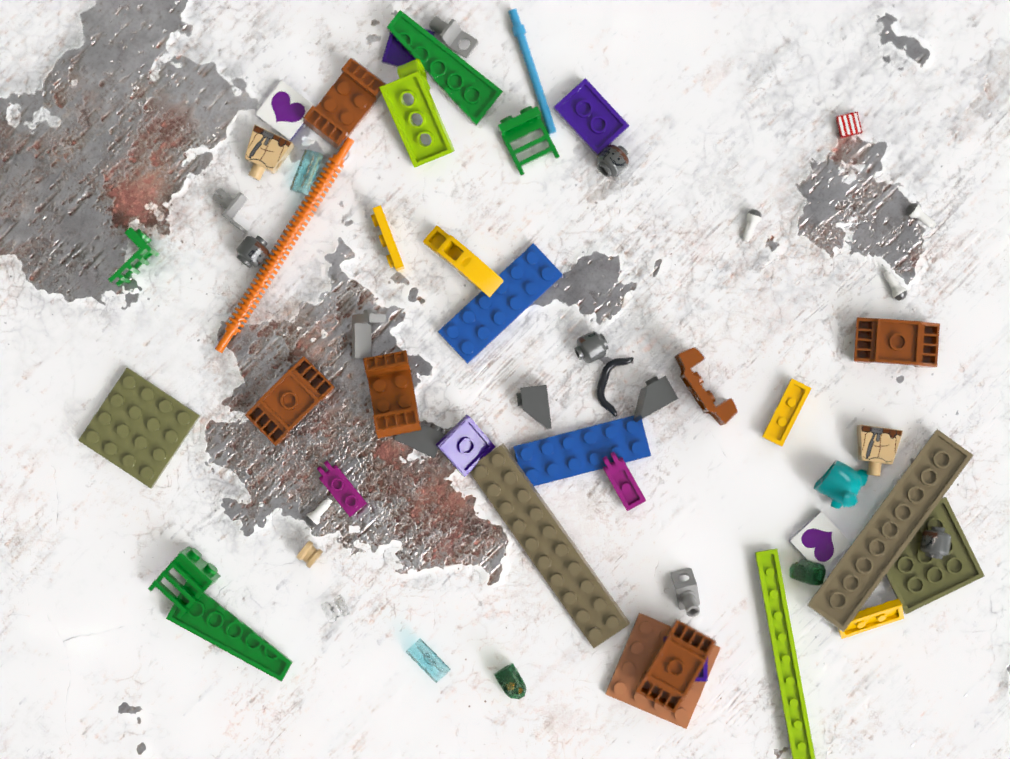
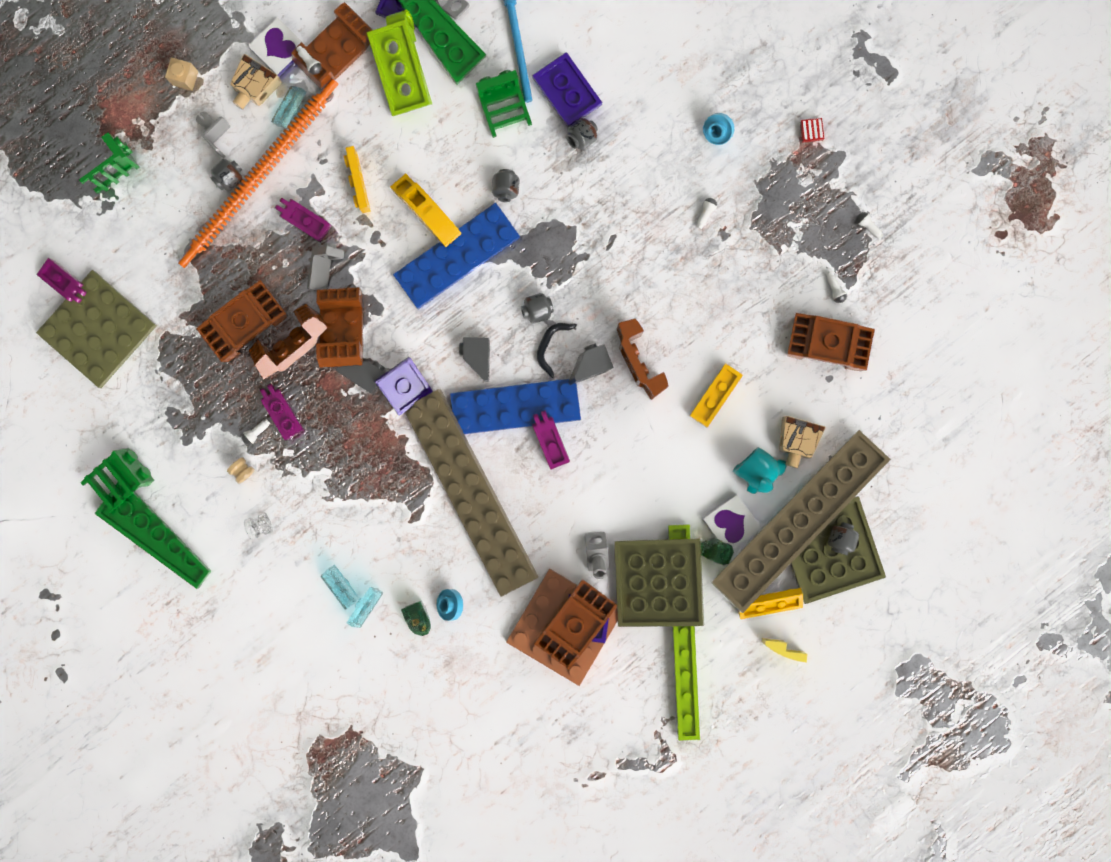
camera: 10 degrees right, 0 degrees up
none -> magenta hinge [36,258,87,303]
none -> tan brick [165,57,198,91]
none -> dark orange plate [249,304,327,379]
none -> magenta hinge [275,198,332,243]
none -> white piece [296,46,322,75]
none -> clear light blue plate [346,587,384,628]
none -> medium azure plate [436,589,463,621]
none -> dark grey head [492,169,520,202]
none -> olive plate [614,538,704,627]
none -> medium azure plate [703,113,735,145]
none -> light yellow slope [762,638,807,663]

